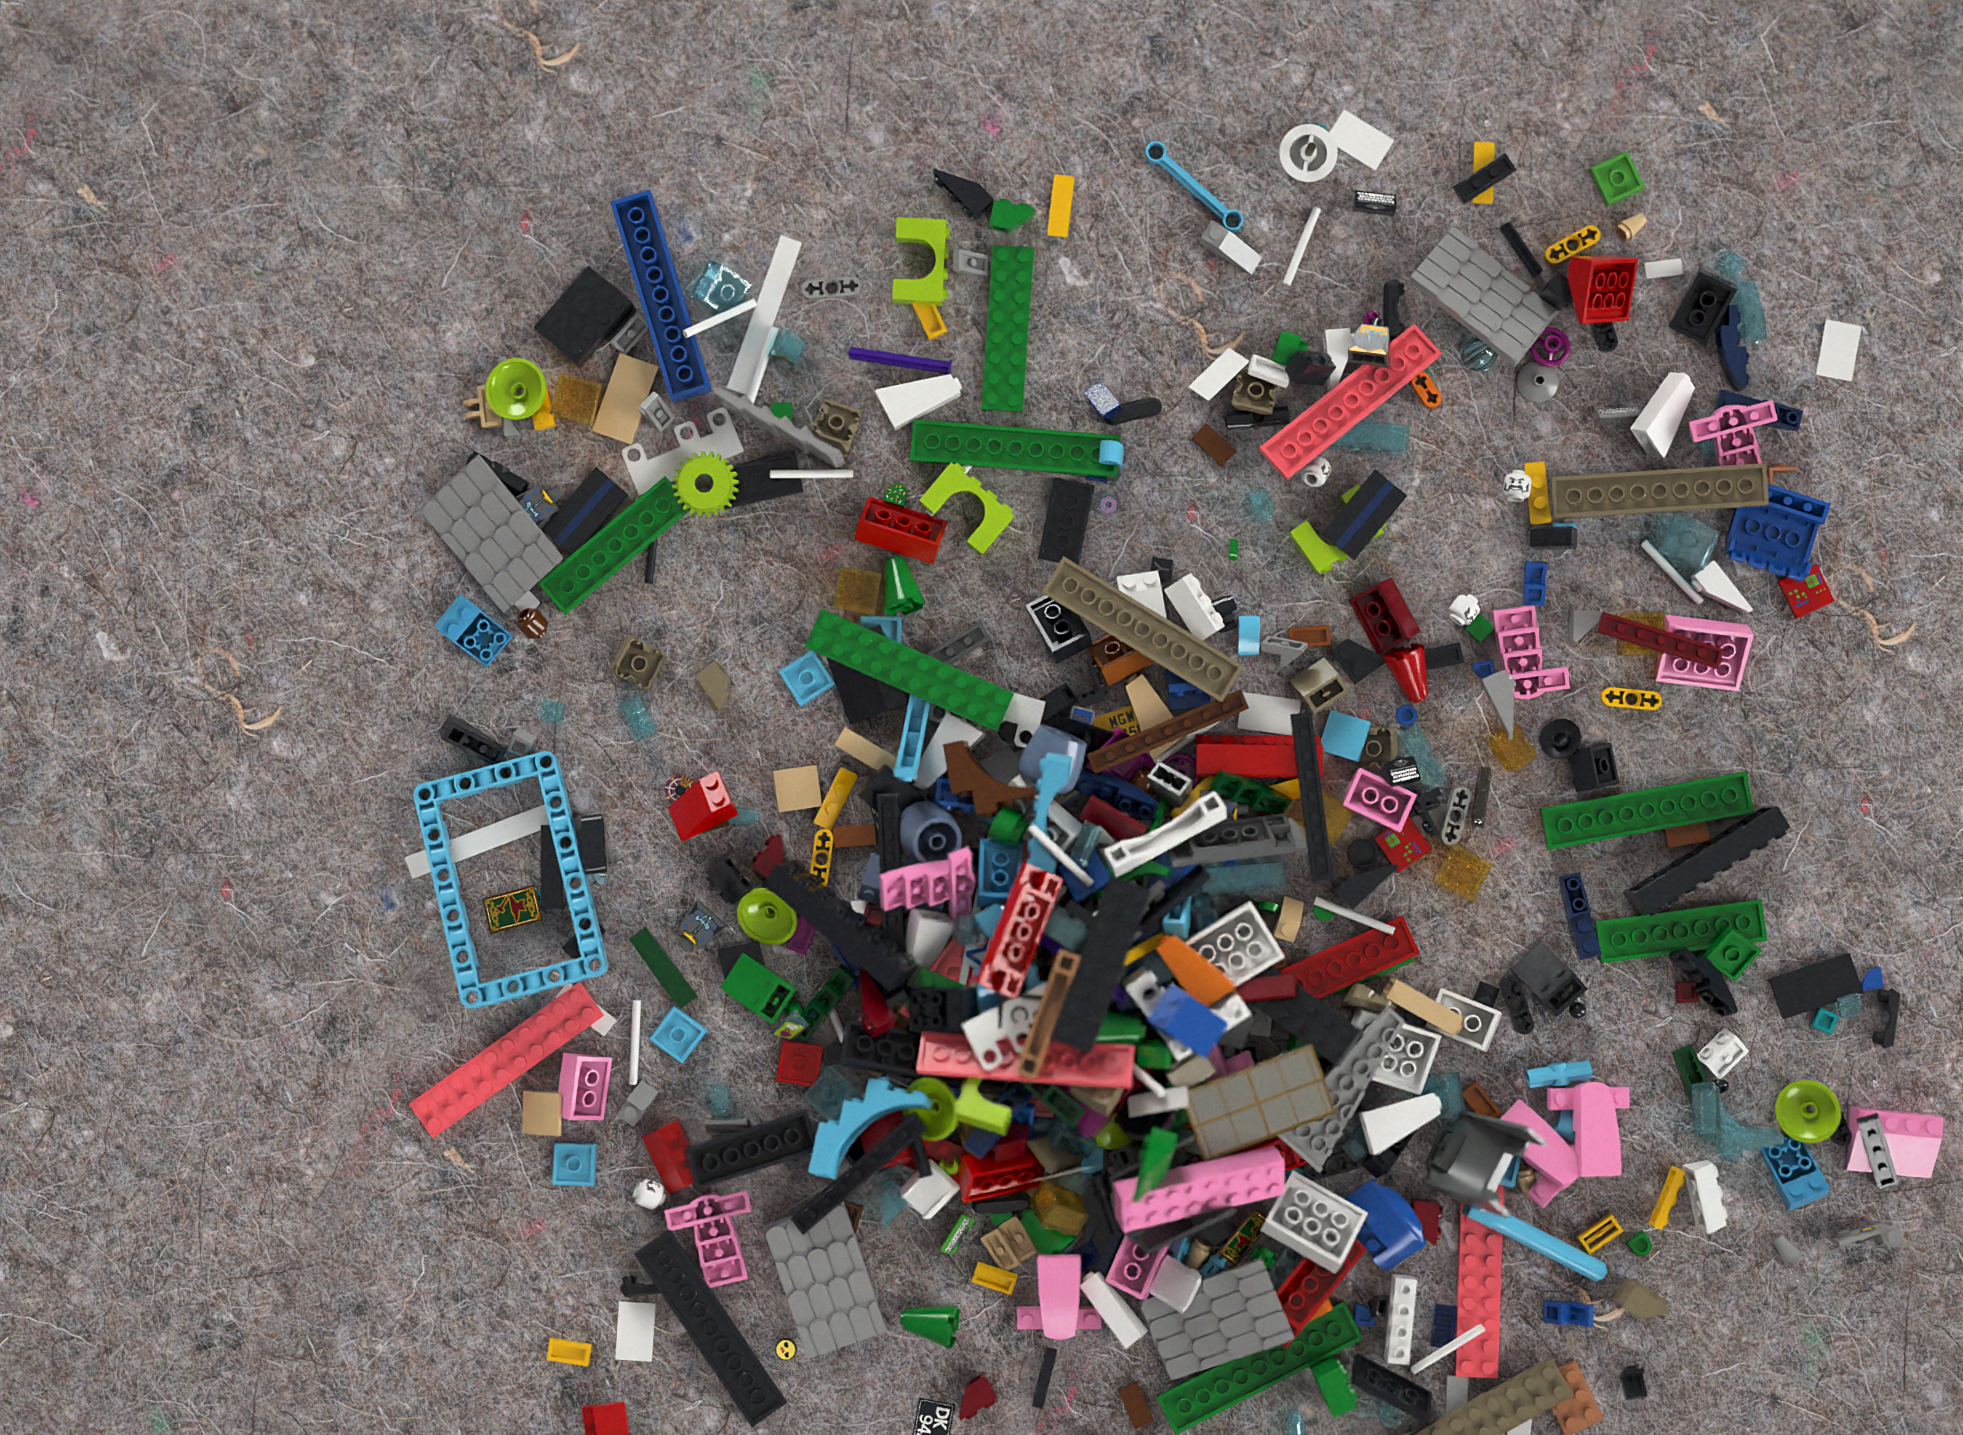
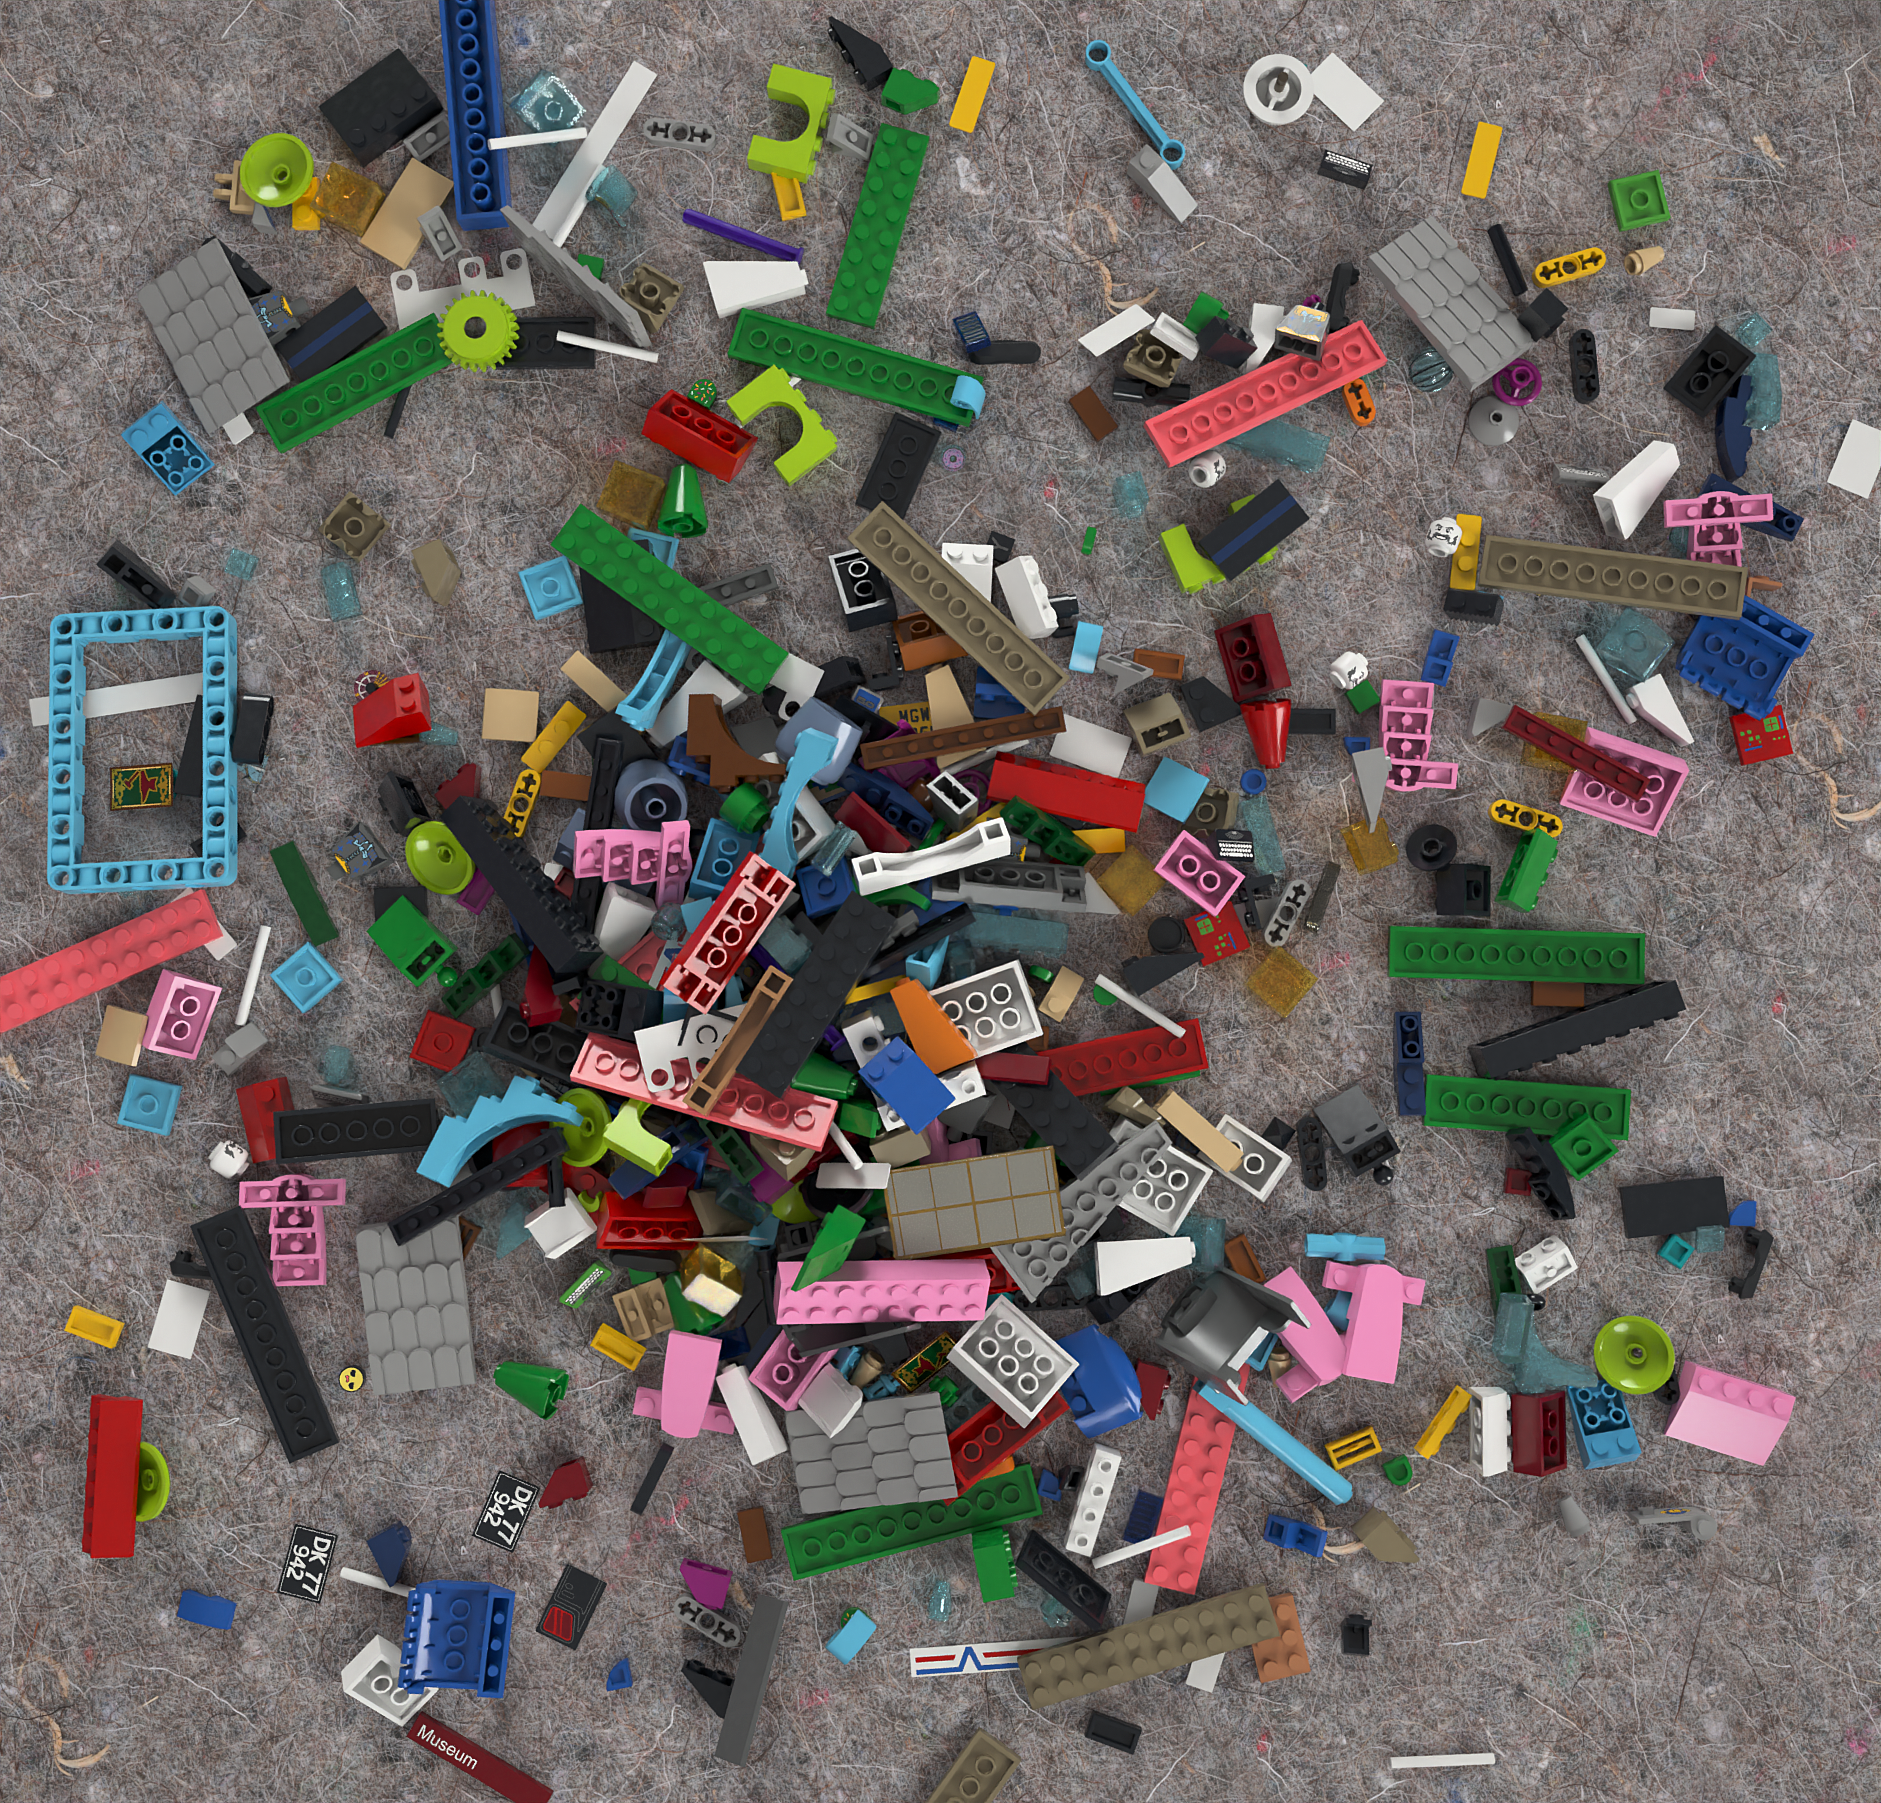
camera: 10 degrees right, 0 degrees up
reddish brown head [517,608,548,639] -> none
slope [771,1010,809,1041] -> none
white bar [1028,824,1094,887] -> none
white bar [1283,207,1321,286] -> none
black tile [1290,712,1333,882] -> none
black tile [1453,153,1517,205] -> none
red slope [1567,255,1638,324] -> none
tile [1856,1113,1899,1189] -> none
none -> green slope [1494,828,1558,913]
none -> dark red slope [1510,1390,1567,1477]

